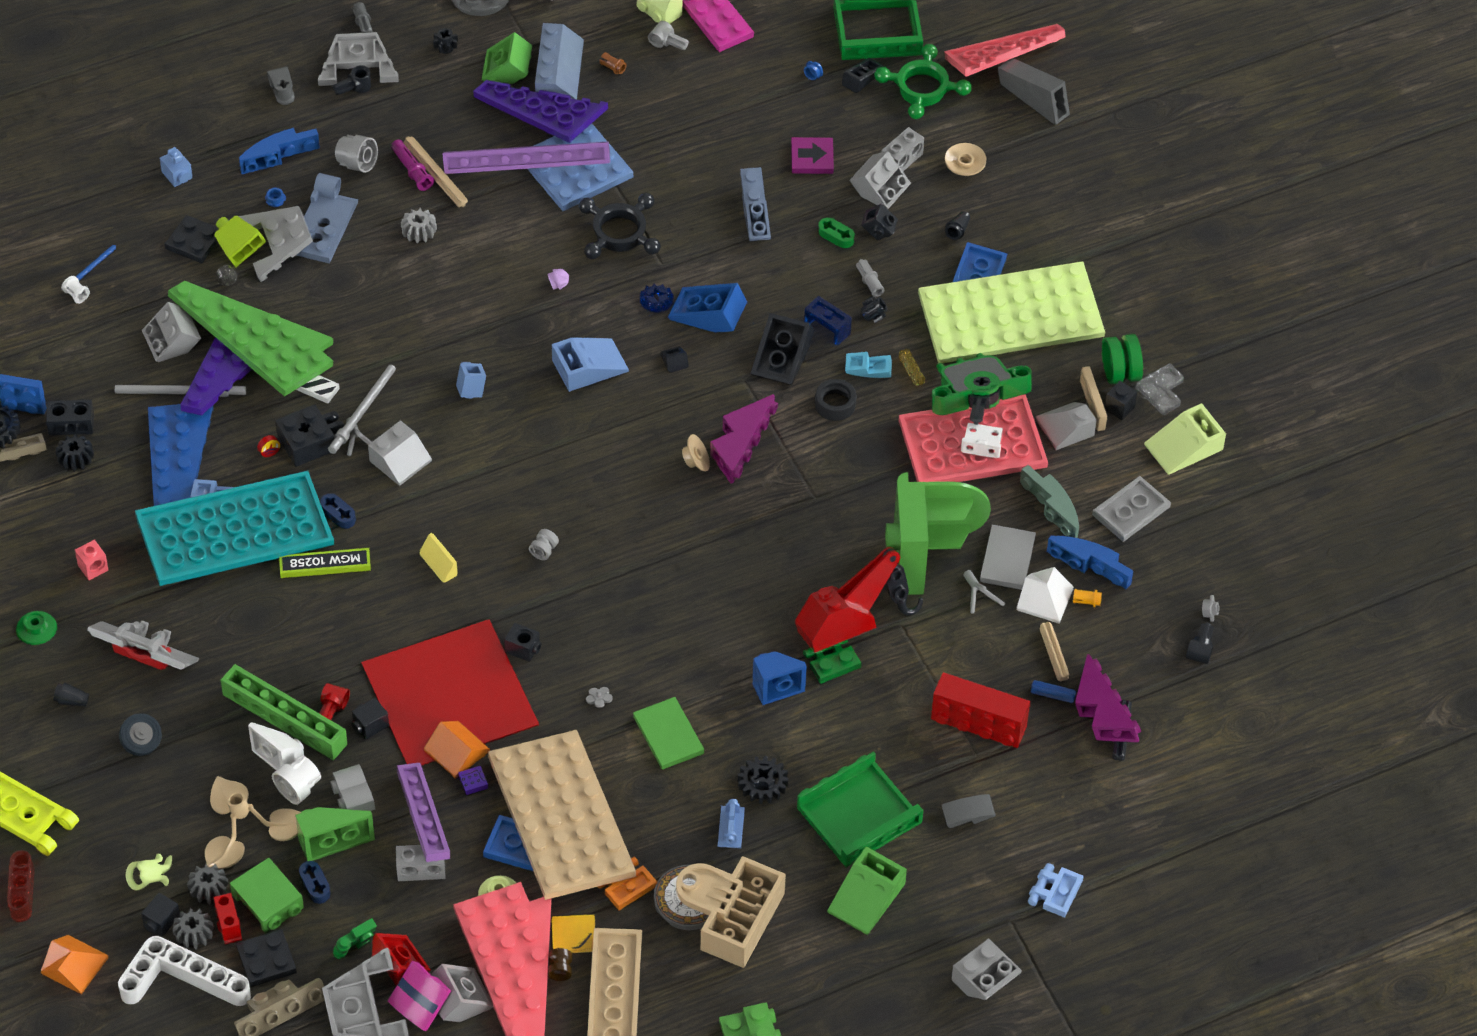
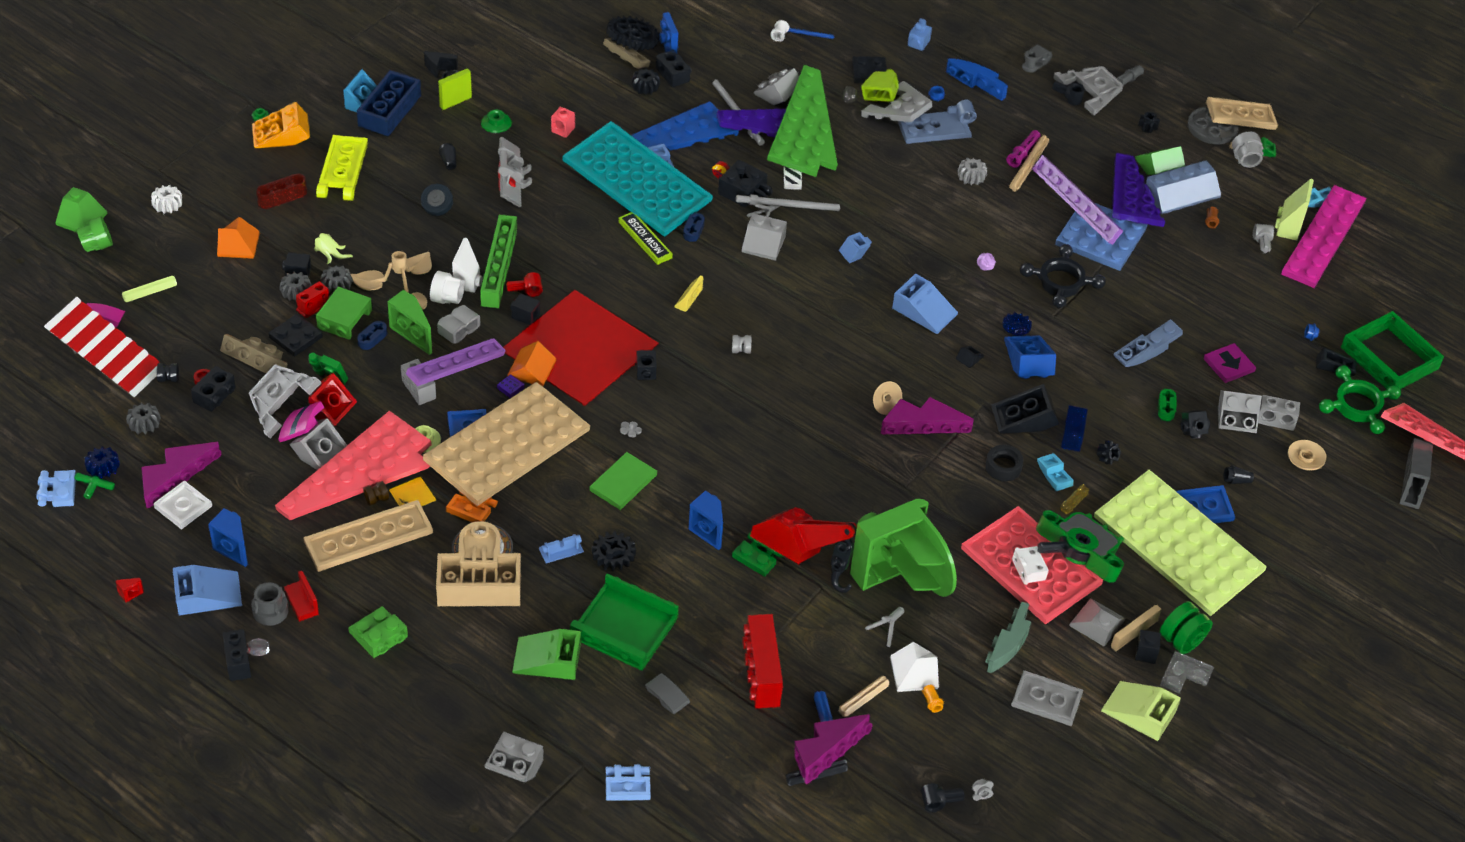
camera: 60 degrees right, 5 degrees down
white beam [118,936,251,1006] -> none
light grey piece [335,135,378,173] -> none
light grey axle [856,259,885,297] -> none
light grey tile [980,525,1036,590] -> none
blue slope [1047,536,1133,590] -> none

